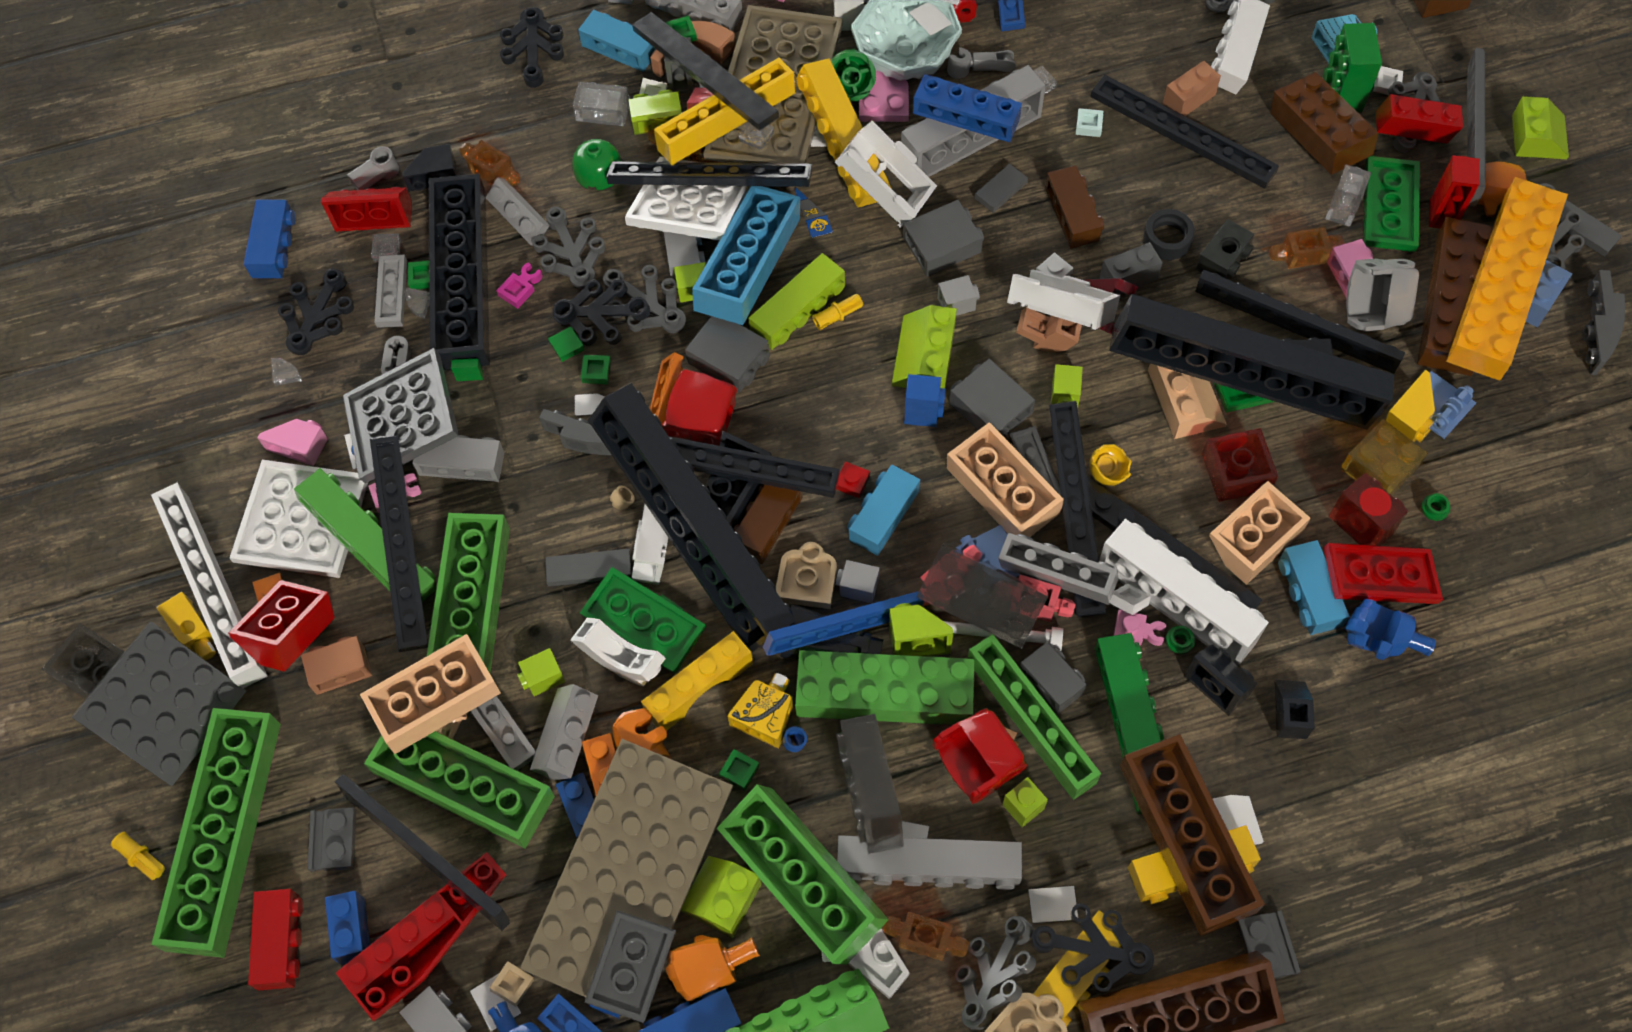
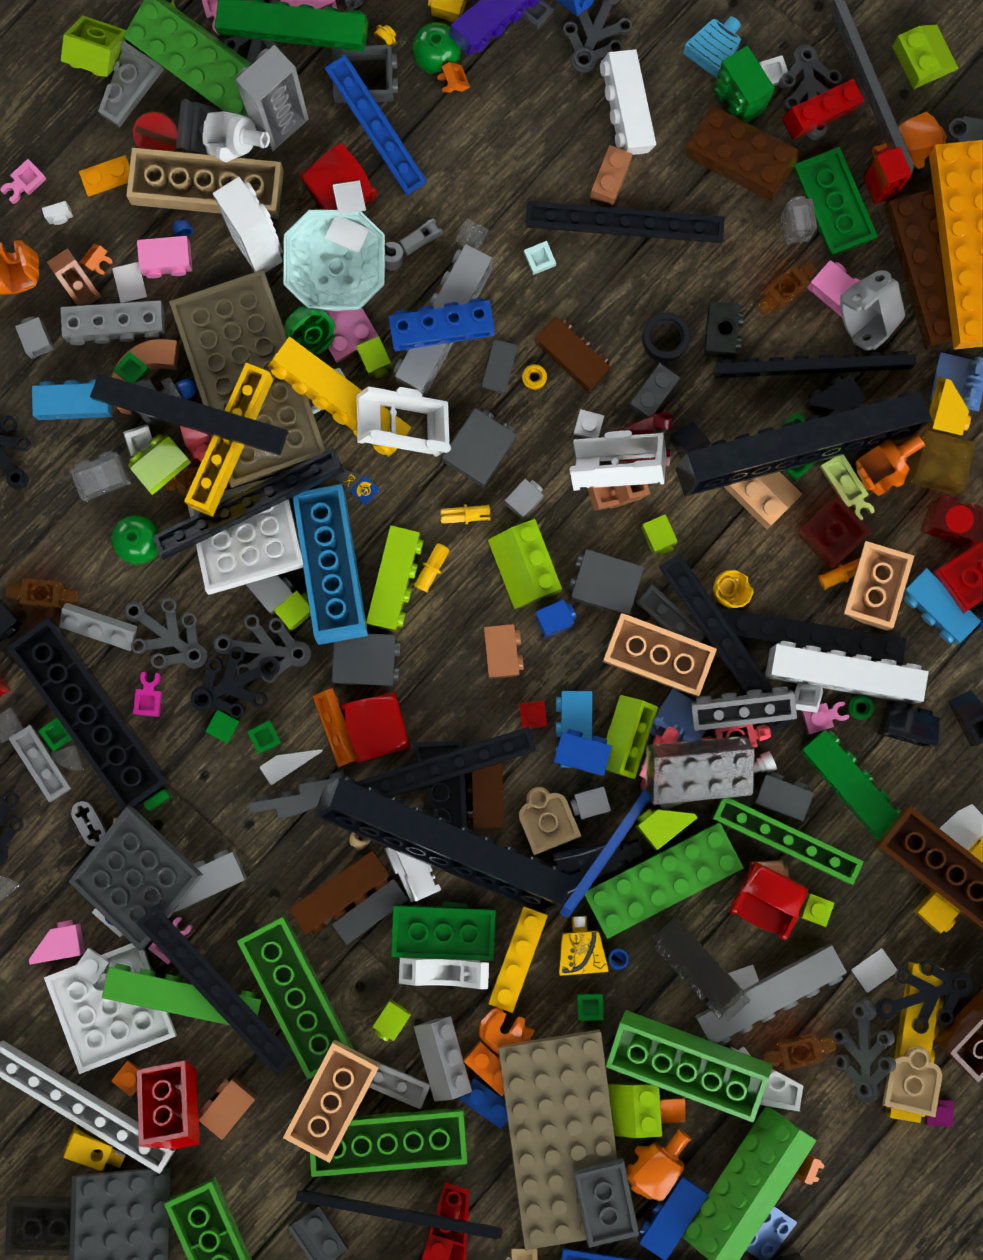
camera: 35 degrees left, 20 degrees up
none -> white plate [74,948,110,984]
none -> reddish brown brick [288,850,391,935]
none -> lime brick [356,336,392,379]
none -> yellow axle [440,504,490,524]
none -> nougat brick [484,624,524,679]
none -> yellow plate [522,364,547,390]
none -> blue brick [553,729,612,776]
none -> lime brick [605,695,658,779]
none -> orange slope [660,1096,686,1124]
none -> light orange axle [818,558,860,590]
none -> yellowish green plate [820,455,874,522]
none -> orange piece [855,433,926,496]

